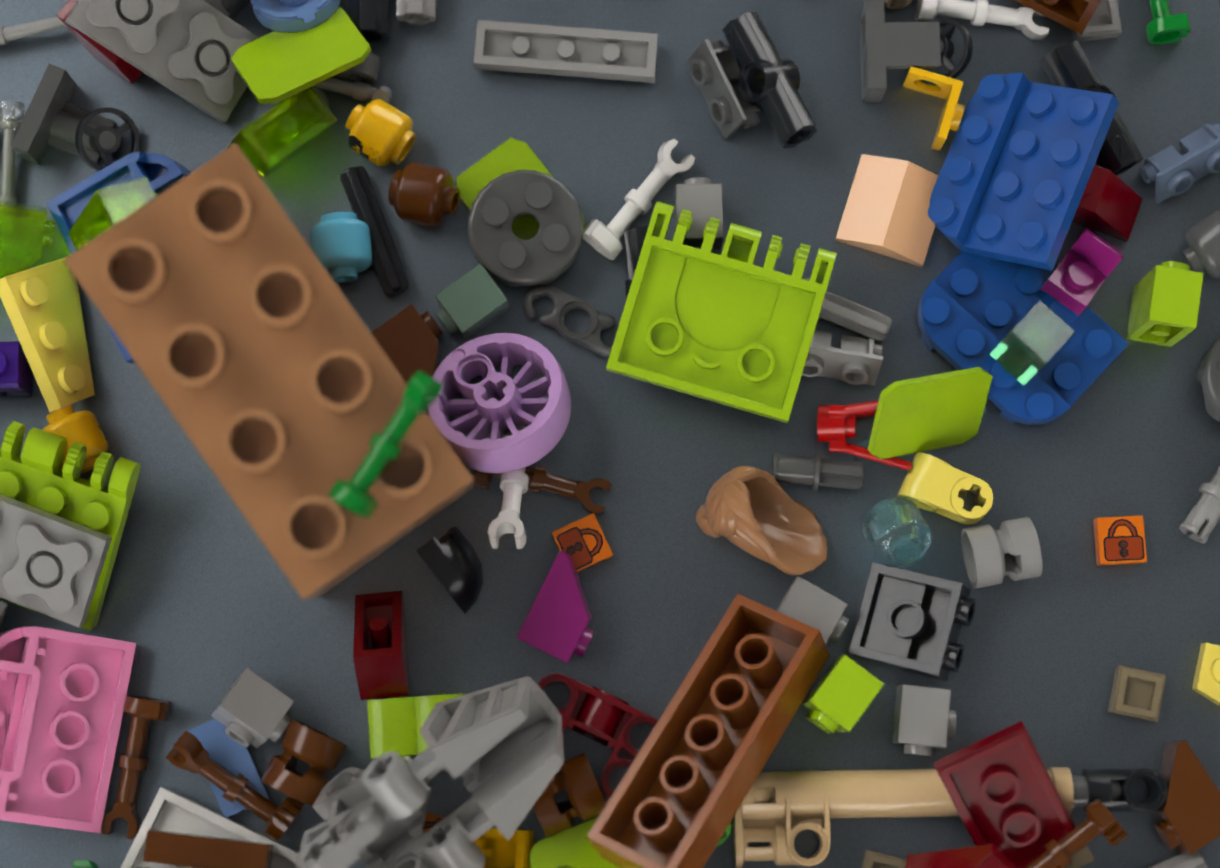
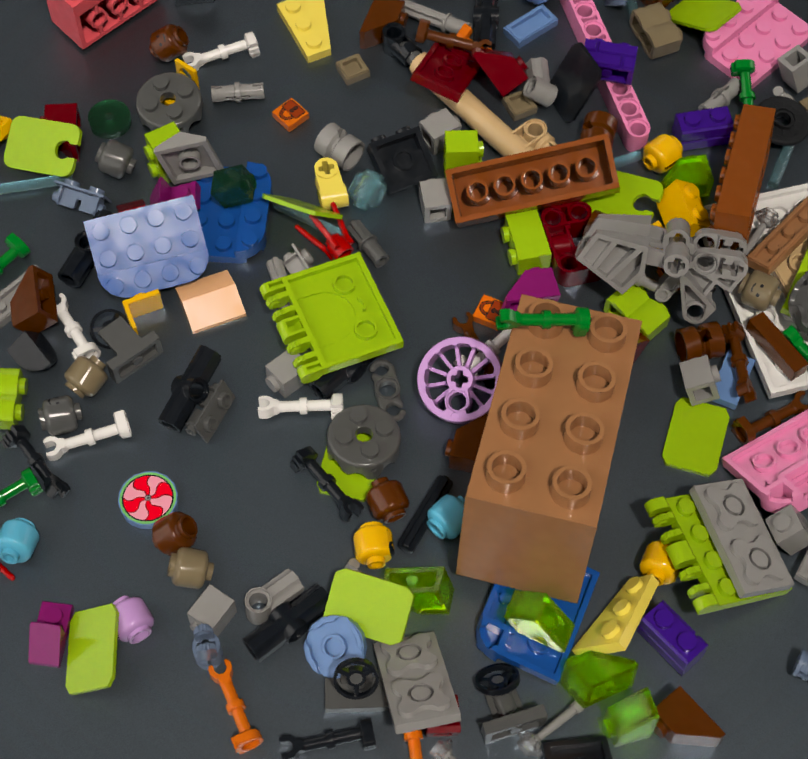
camera: 130 degrees left, 20 degrees down
sand green brick [435,263,510,342] -> none
light grey plate [473,20,658,83] -> none
medium nougat hair [696,466,828,575] -> none
none -> light grey slope [154,132,225,185]
none -> black piece [290,446,364,522]
none -> lime brick [501,209,552,275]
none -> lime piece [661,397,730,477]

